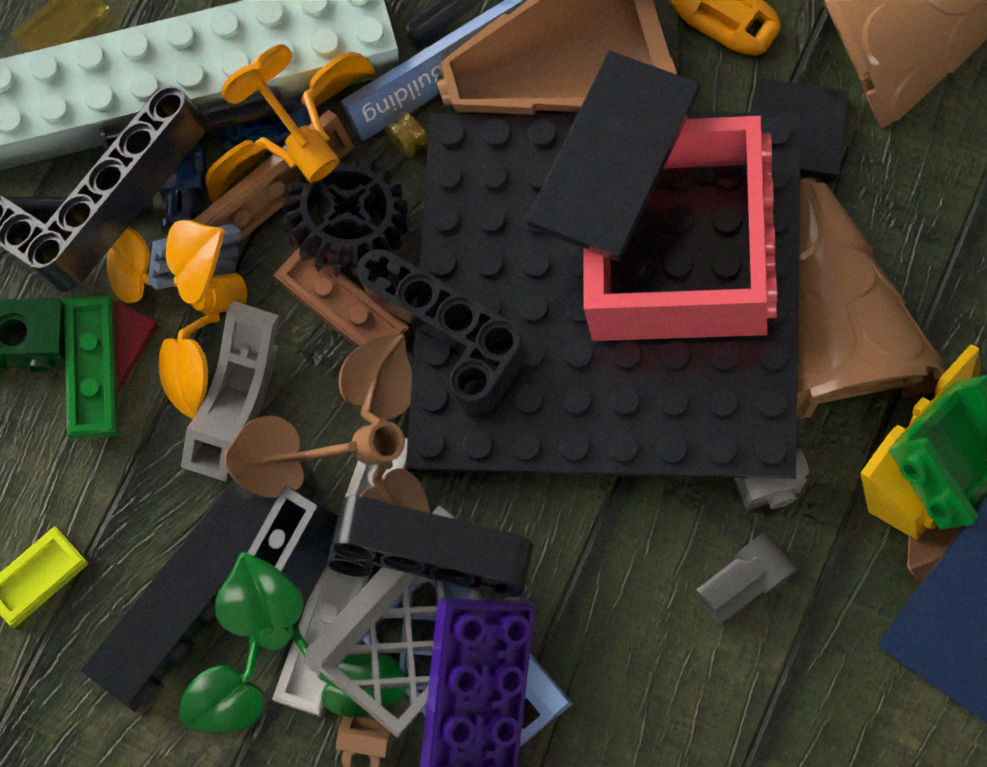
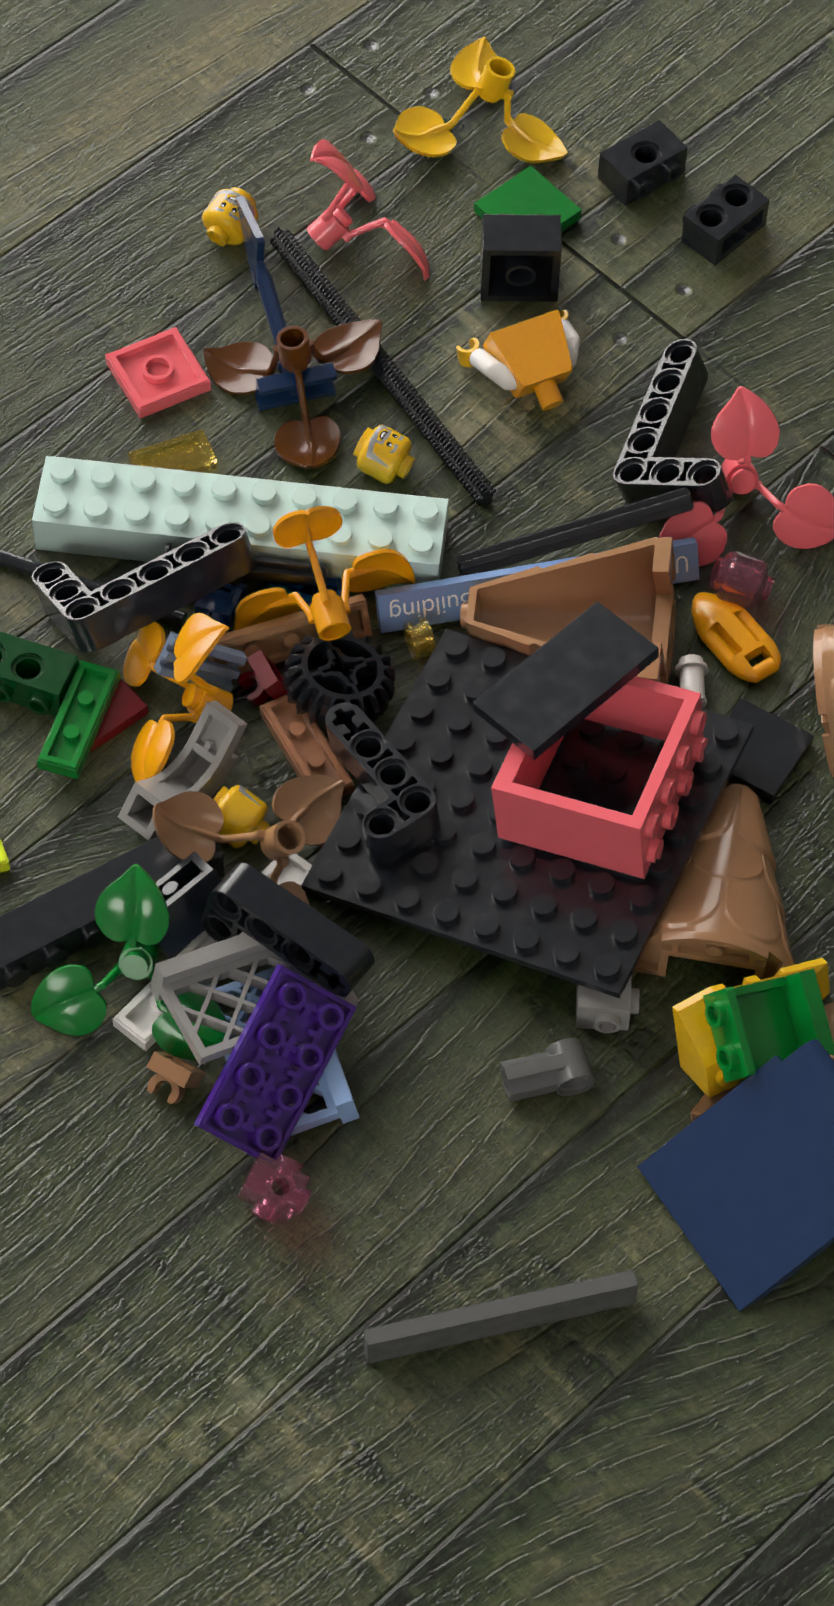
camera: 20 degrees right, 15 degrees down
none -> yellow head [214,785,270,848]
none -> dark red tile [238,649,288,706]
none -> white pin [675,654,708,708]

